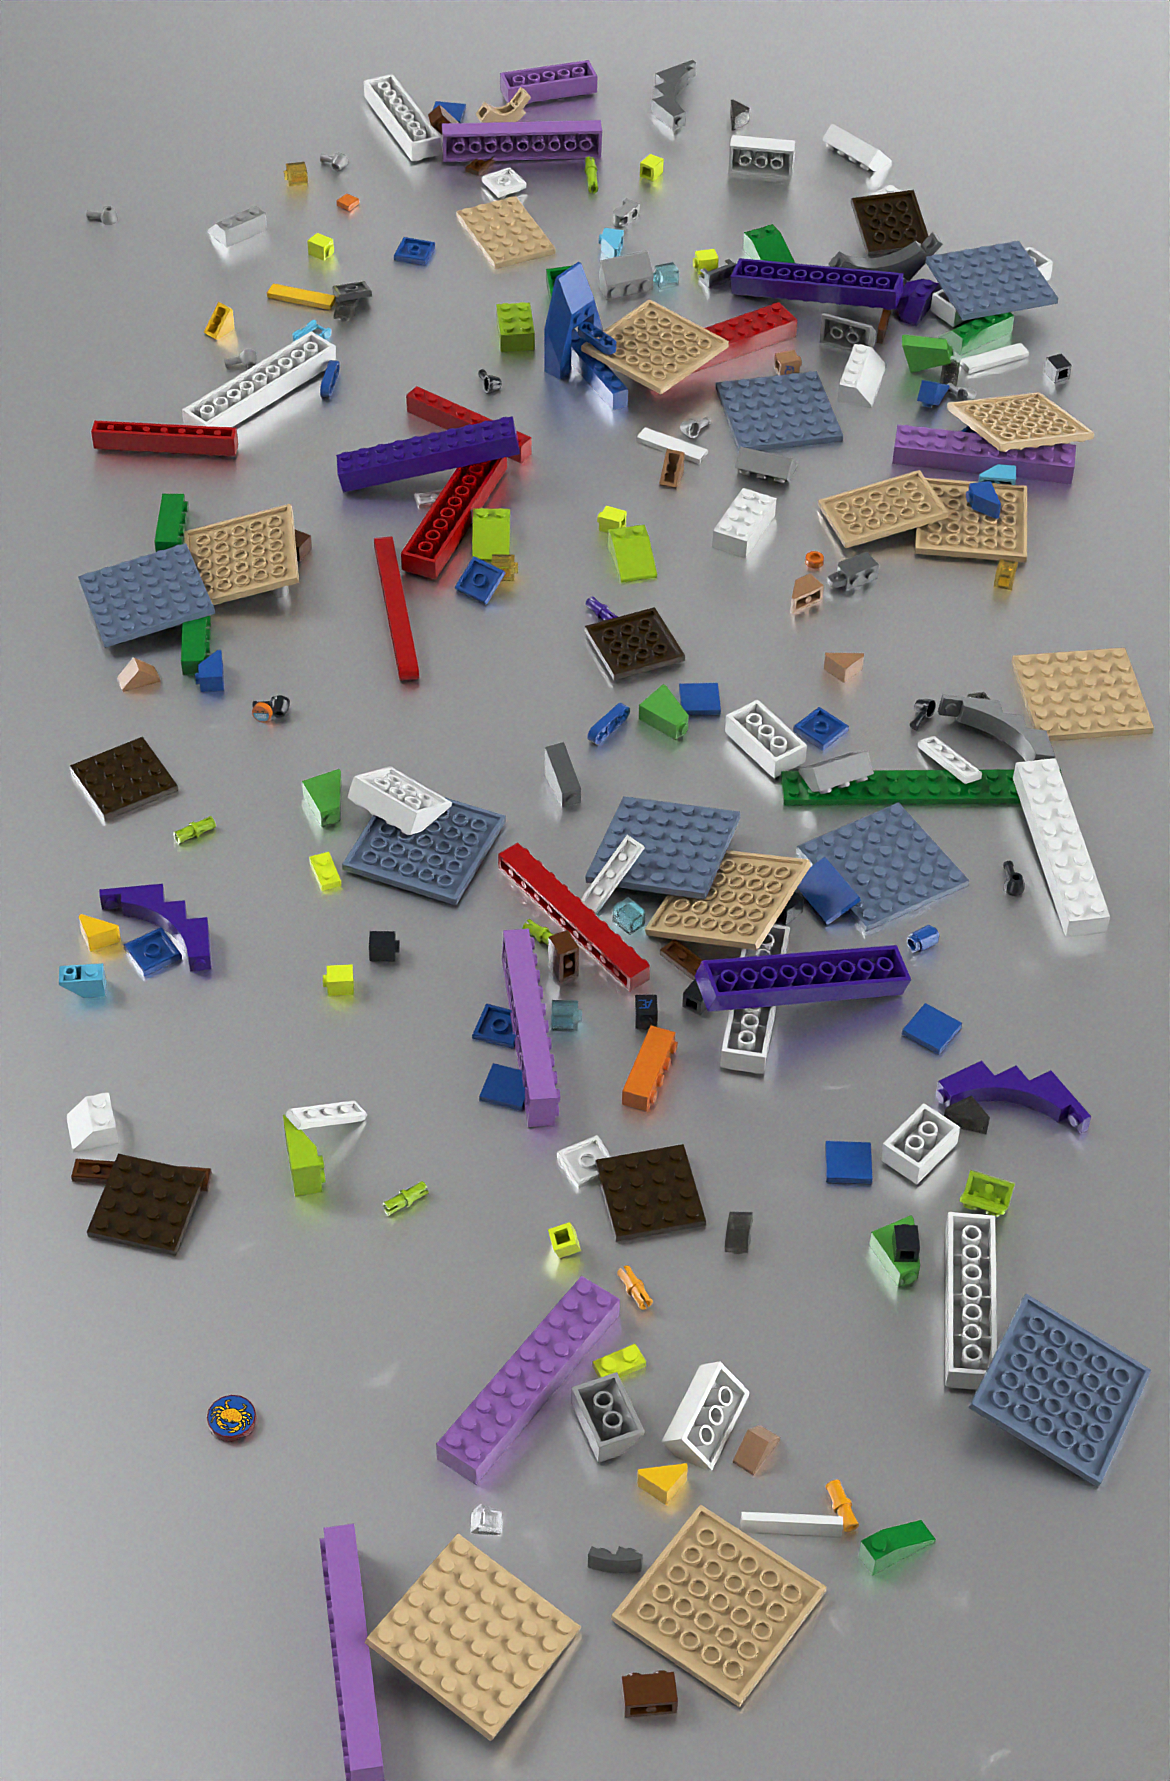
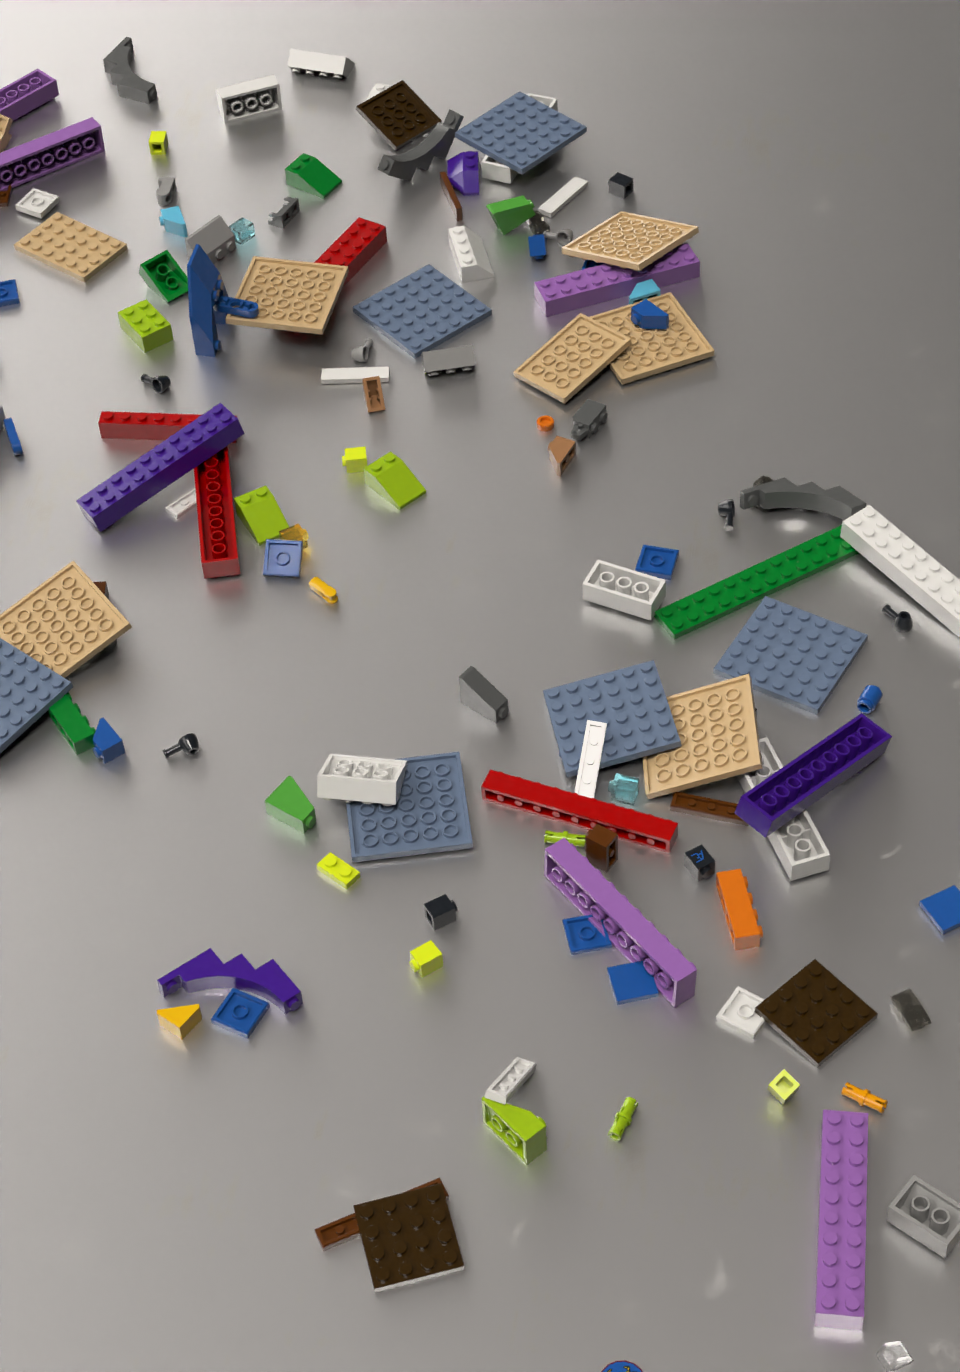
camera: 25 degrees left, 0 degrees up
medium azure slope [59,963,106,998] -> none
white slope [67,1092,118,1153] -> none
dark brown plate [70,736,178,821] -> none
medium nougat slope [117,657,161,692] -> none
lime pin [173,816,216,844] -> none
orange tile [252,702,273,722] -> none
red beam [374,536,419,681] -> none
clear light blue brick [551,1000,582,1031] -> none
blue brick [571,329,628,411] -> none
lime pin [585,156,598,193] -> none
dark purple pin [585,596,618,621] -> none
dark brown plate [585,607,685,680] -> none
blue beam [587,703,630,745] -> none
neon yellow plate [592,1344,646,1378] -> none
bright green slope [639,684,689,740] -> none
blue tile [679,683,721,716] -> none
black brick [682,979,707,1016] -> none
neon yellow brick [692,249,719,274] -> none
white brick [712,488,776,558] -> none
clear smoke slope [730,100,750,130] -> none
dark purple brick [731,258,903,310] -> none
medium nougat brick [774,350,802,375] -> none
blue tile [797,857,861,925] -> none
light grey slope [798,751,874,794] -> none
light grey slope [819,313,876,352] -> none
medium nougat slope [824,653,864,683] -> none
blue tile [902,1003,962,1055] -> none
white tile [918,736,982,784] -> none
slope [938,312,1015,356] -> none
clear yellow brick [993,559,1018,591] -> none
tan plate [1012,648,1154,741] -> none
none -> yellow bar [309,577,338,604]

